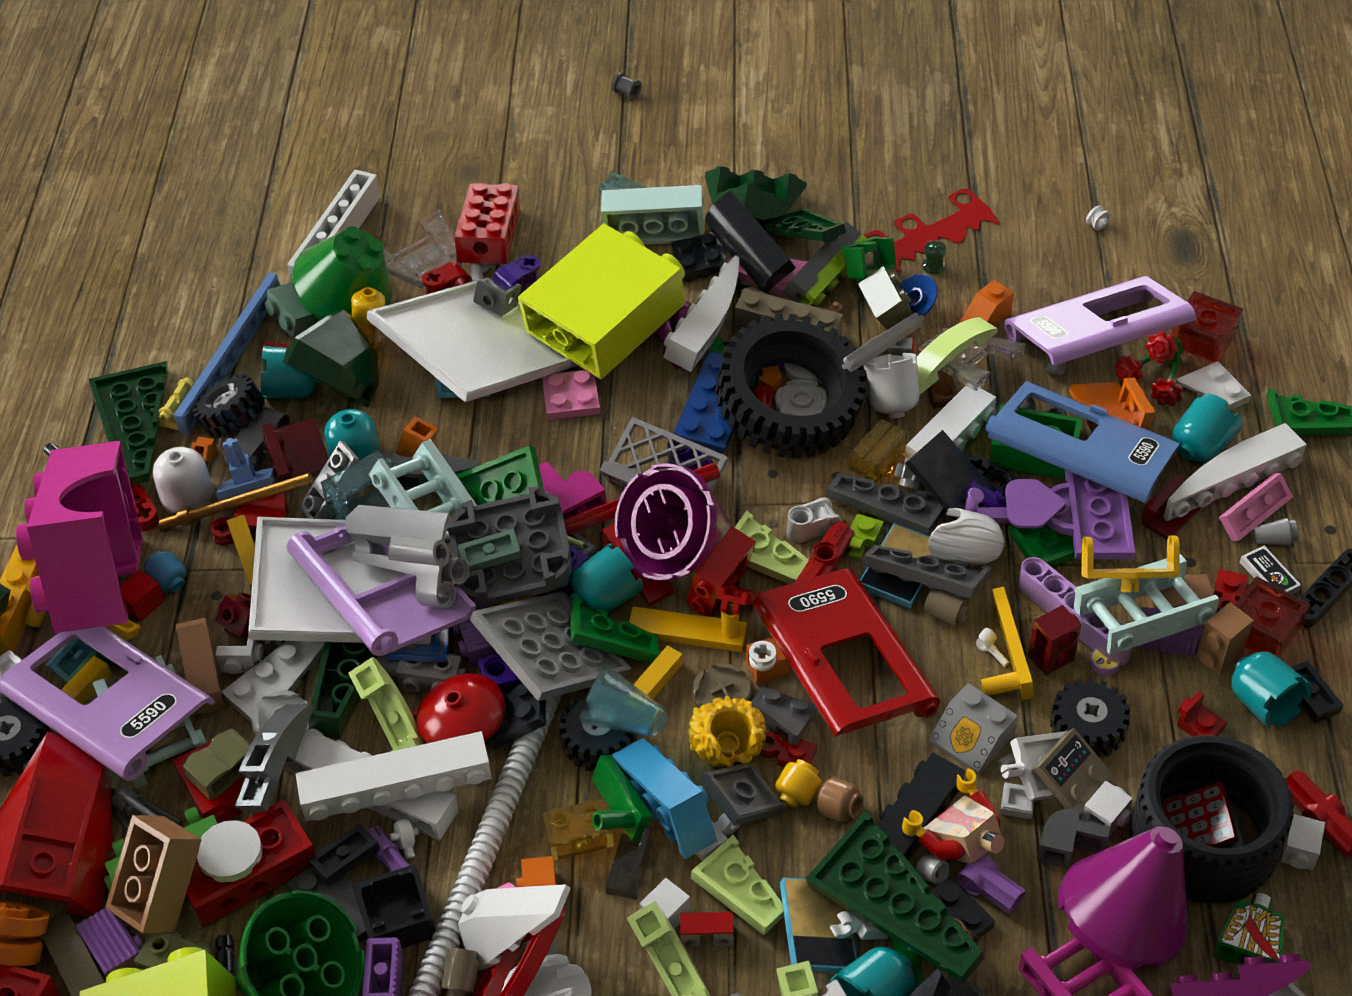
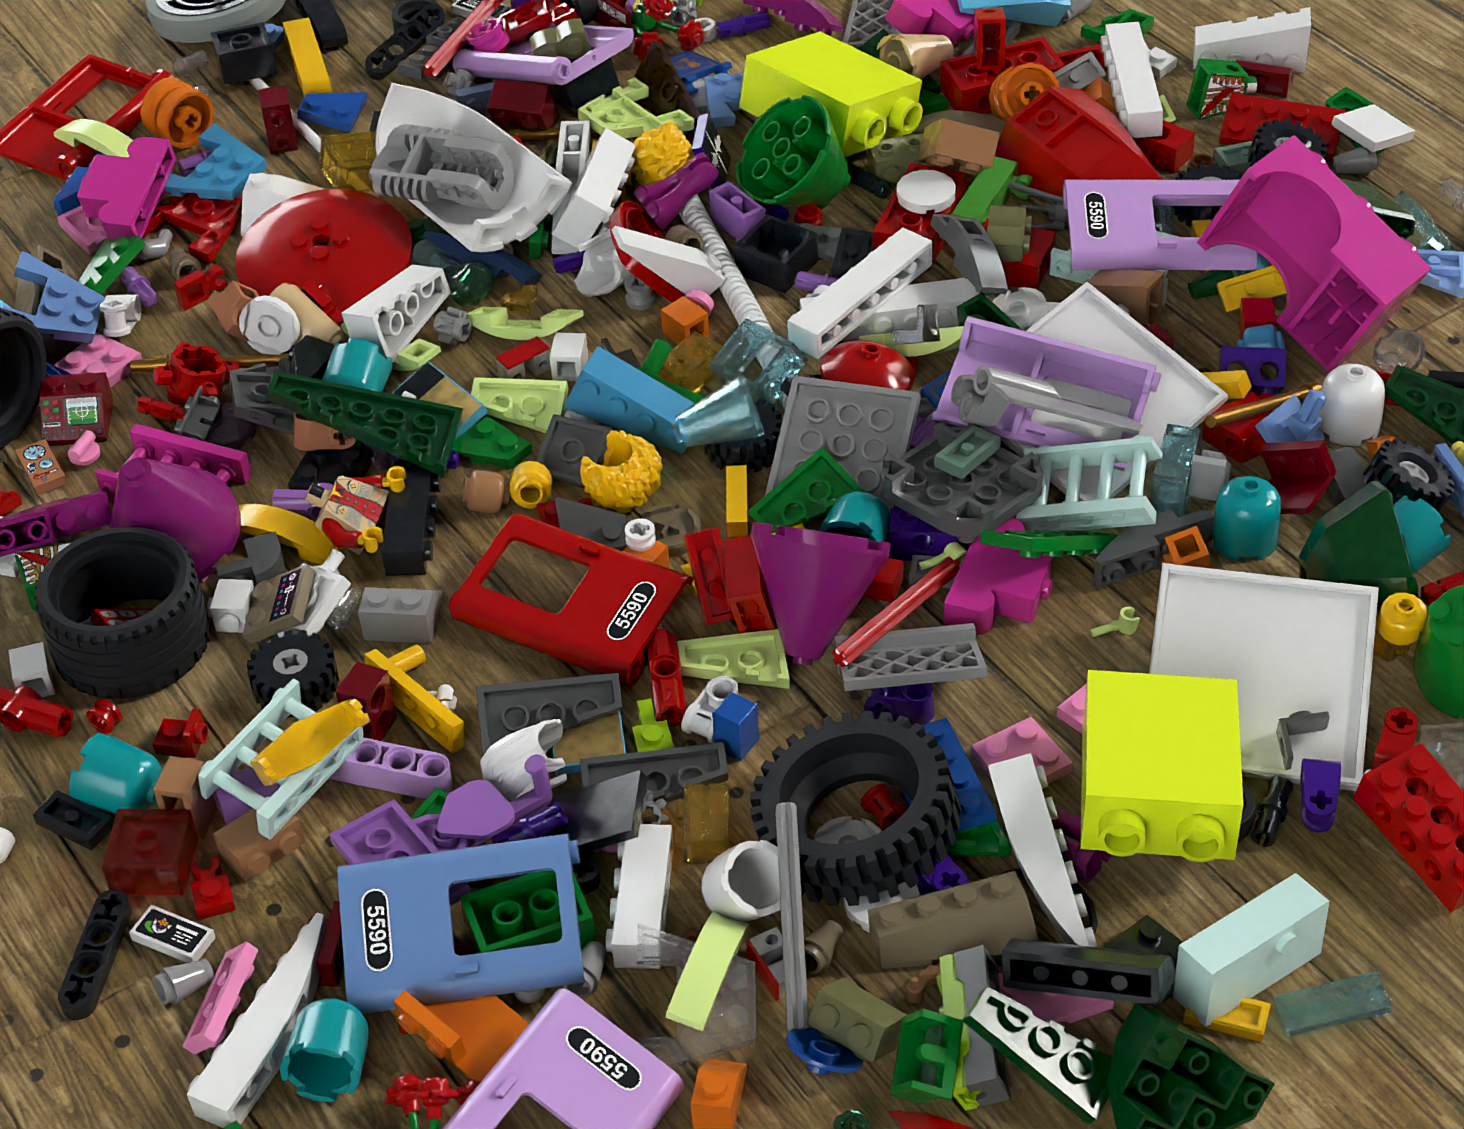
camera: 145 degrees right, 5 degrees down
none -> yellow slope [238,504,342,565]
none -> green wing [452,416,532,469]
none -> clear light blue window [707,318,808,406]
none -> blue piece [712,692,759,761]
none -> clear smoke panel [893,304,938,343]
none -> bright pink plate [971,717,1073,784]
none -> yellowish green hand [1090,607,1140,637]
none -> dark purple brick [1218,346,1287,395]

